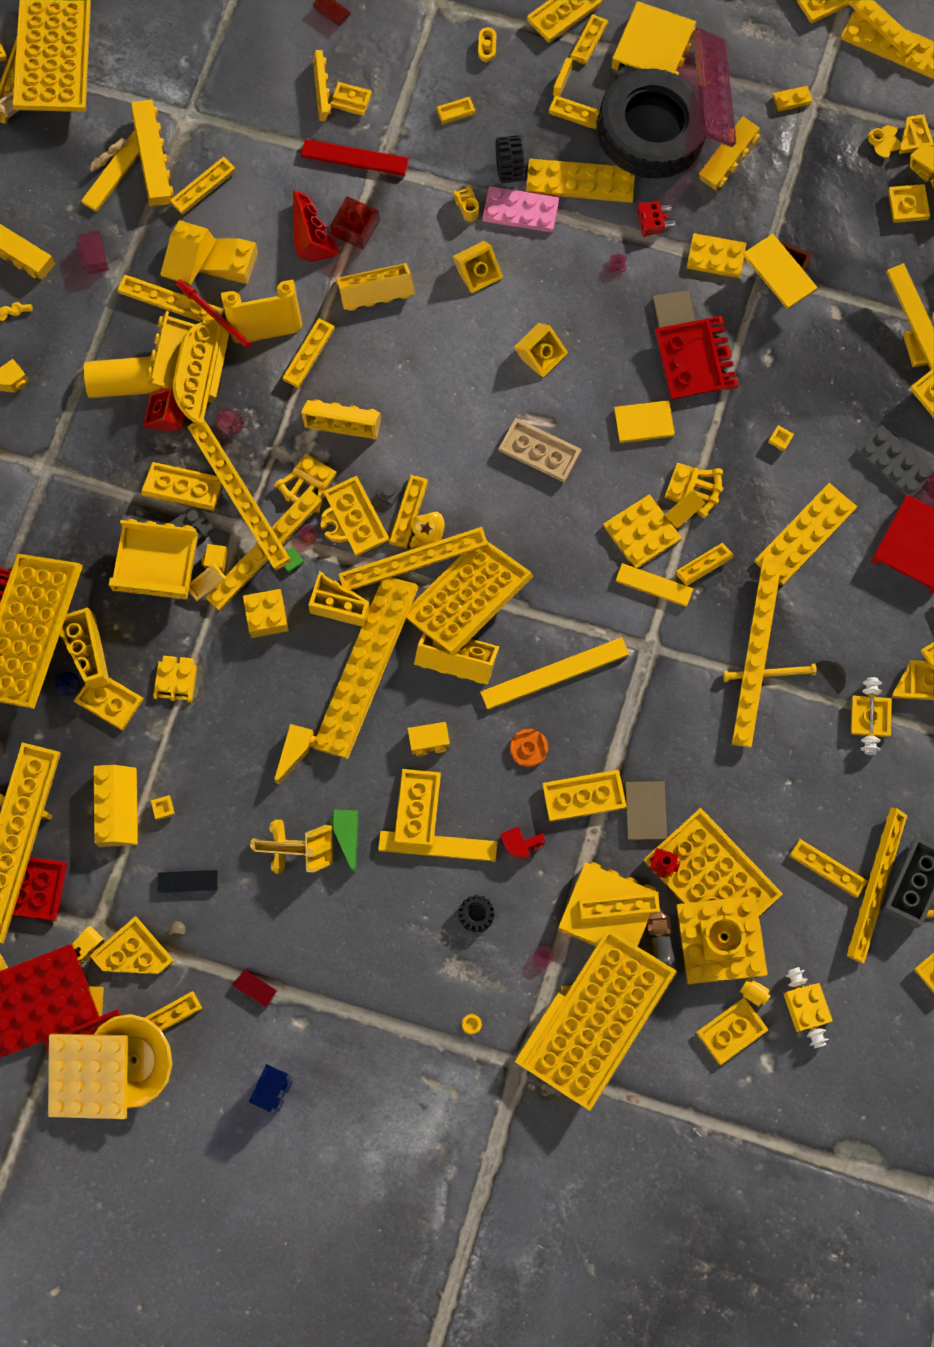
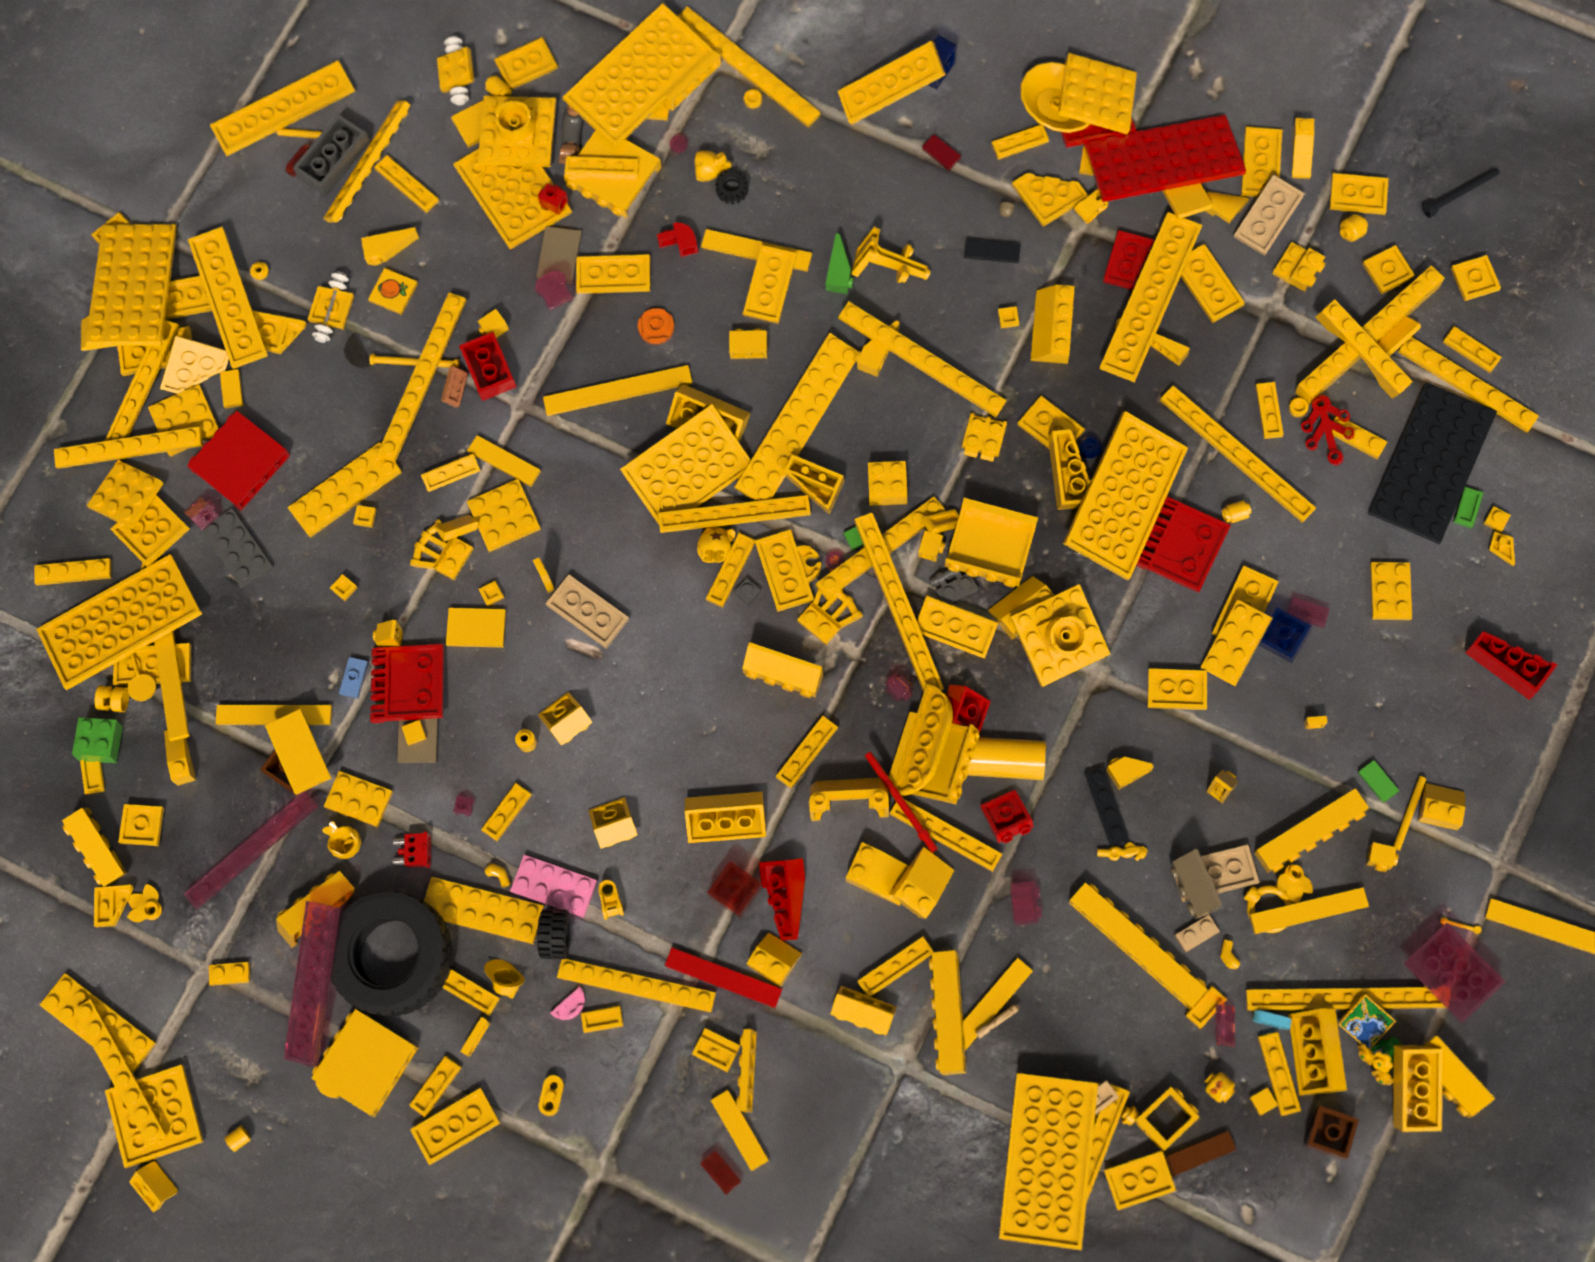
camera: 165 degrees left, 0 degrees up
none -> yellow slope [164,730,196,786]
none -> clear pink plate [183,792,318,910]
none -> yellow tile [215,705,332,725]
none -> yellow hat [322,821,361,859]
none -> medium blue plate [339,657,368,699]
none -> yellow plate [353,505,377,528]
none -> yellow slope [361,227,419,266]
none -> yellow tile [368,268,418,315]
none -> yellow slope [373,620,403,647]
none -> yellow tile [402,720,427,746]
none -> nougat plate [441,366,468,408]
none -> yellow tile [451,100,483,148]
none -> red brick [459,332,516,401]
none -> yellow brick [478,309,509,338]
none -> yellow tile [478,580,504,607]
none -> yellow tile [481,783,532,842]
none -> yellow piece [484,959,525,999]
none -> yellow arm [485,863,511,888]
none -> yellow brick [515,729,537,752]
none -> yellow tile [533,558,554,593]
none -> clear pink piece [534,270,574,312]
none -> bright pink tile [550,986,585,1020]
none -> yellow plate [557,959,716,1013]
none -> yellow plate [677,7,820,128]
none -> yellow piece [695,150,732,182]
none -> yellow tile [711,1090,769,1171]
none -> yellow slope [746,933,802,987]
none -> yellow brick [830,986,897,1036]
none -> yellow plate [838,41,946,124]
none -> yellow plate [838,301,1007,417]
none -> red plate [980,790,1034,843]
none -> yellow slope [988,576,1054,640]
none -> yellow piece [1009,584,1110,687]
none -> black plate [1084,767,1129,847]

